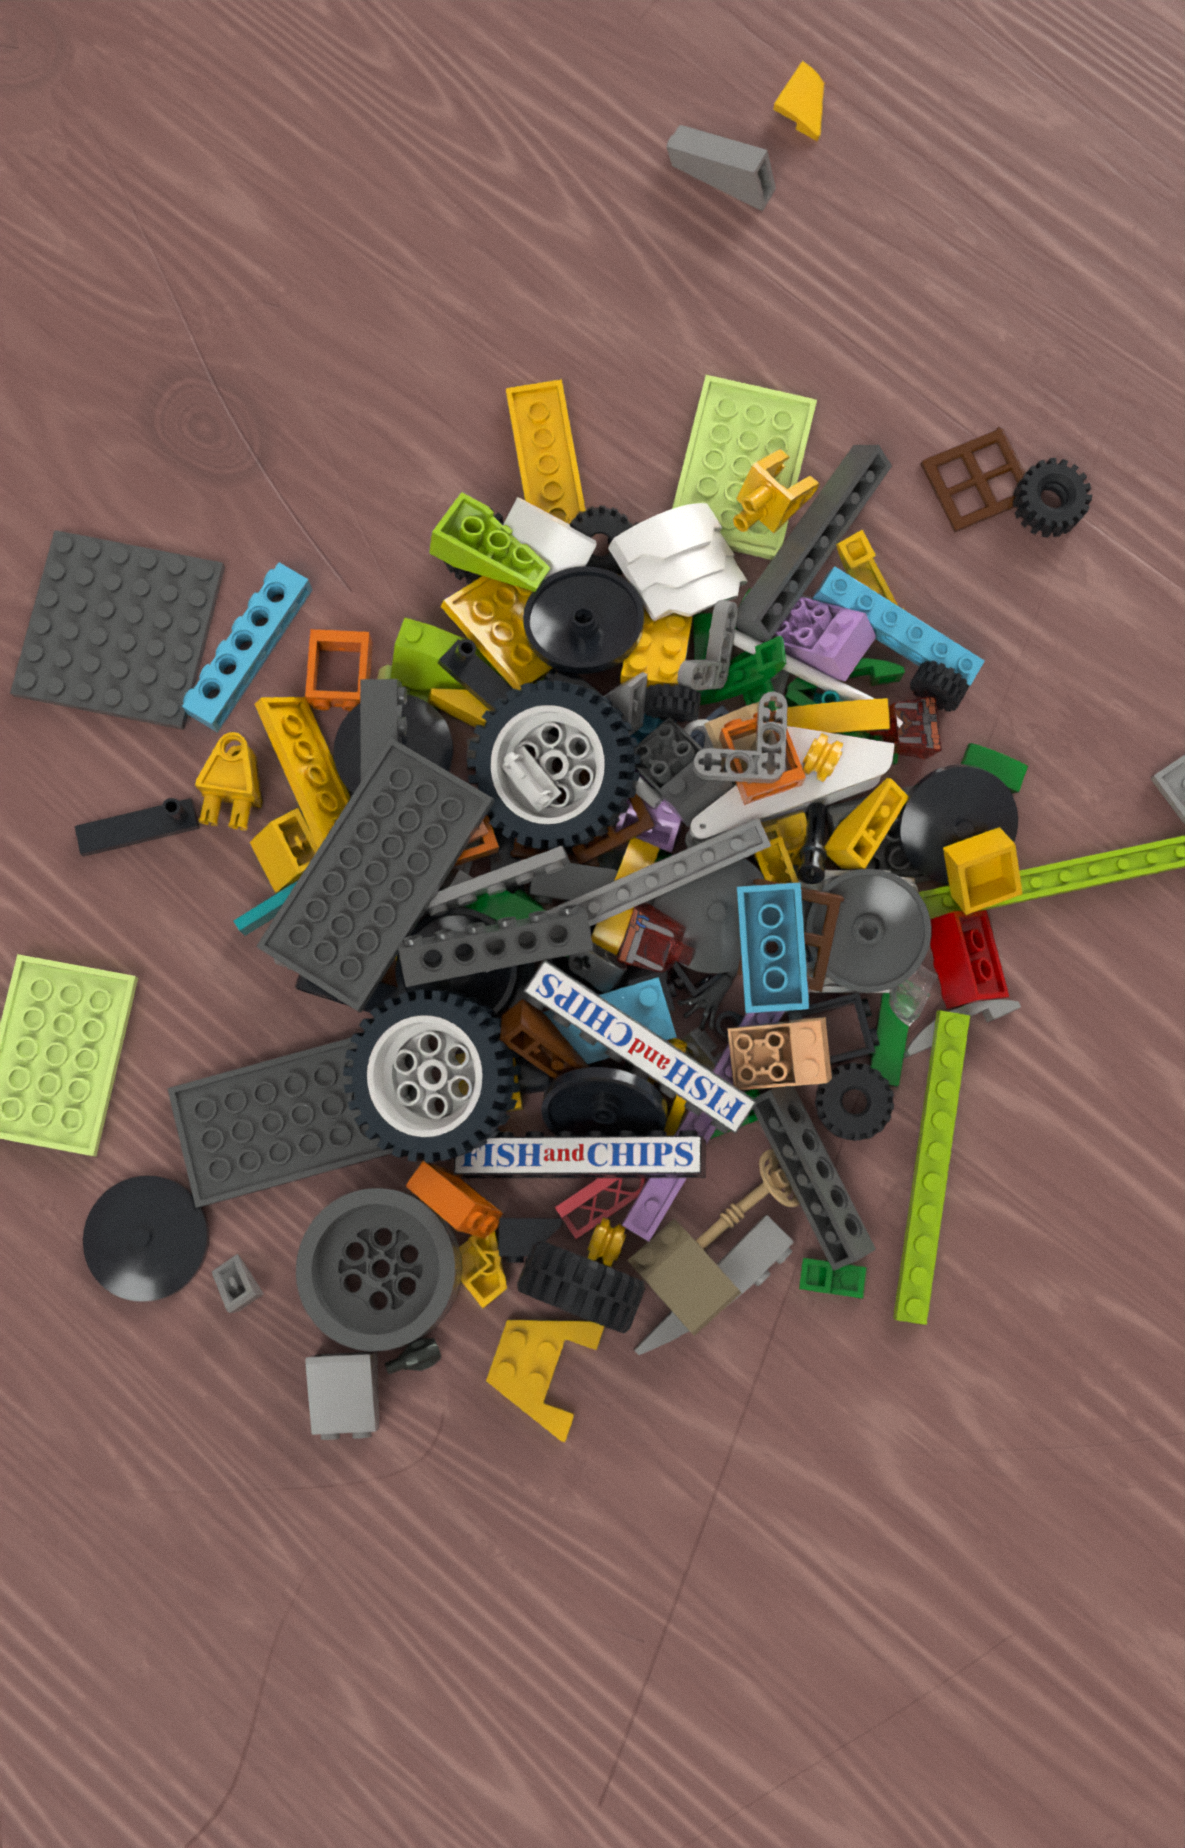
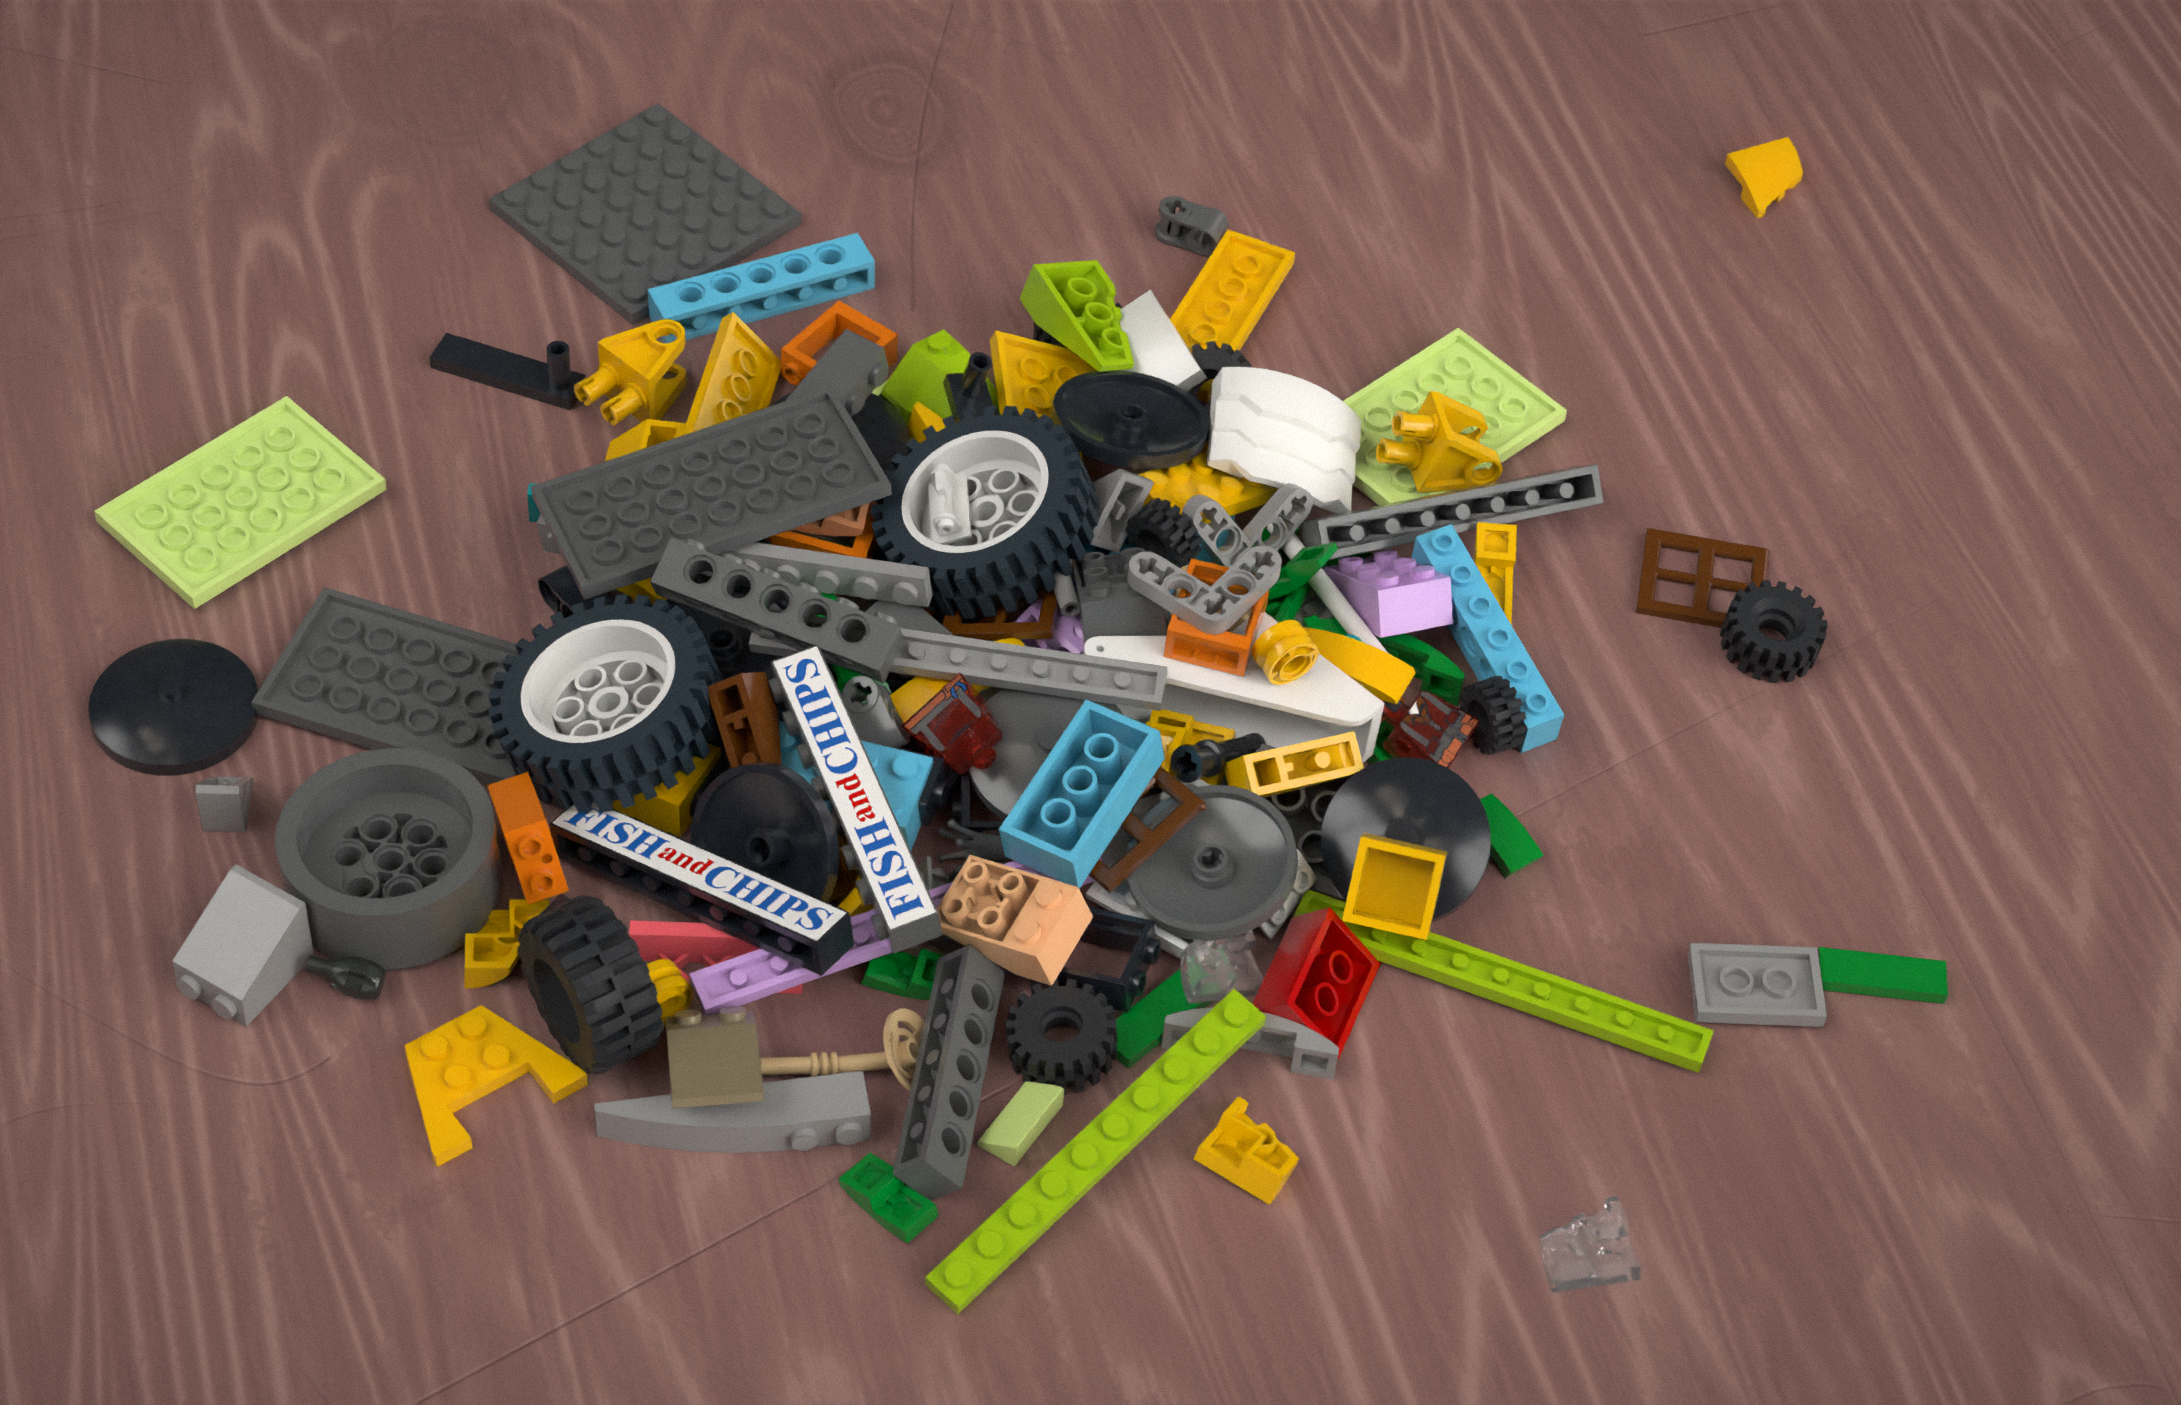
camera: 30 degrees right, 30 degrees down
light grey slope [666,125,776,211] -> none
none -> yellowish green slope [977,1081,1064,1167]
none -> dark grey piece [1155,196,1229,256]
none -> yellow slope [1193,1096,1299,1205]

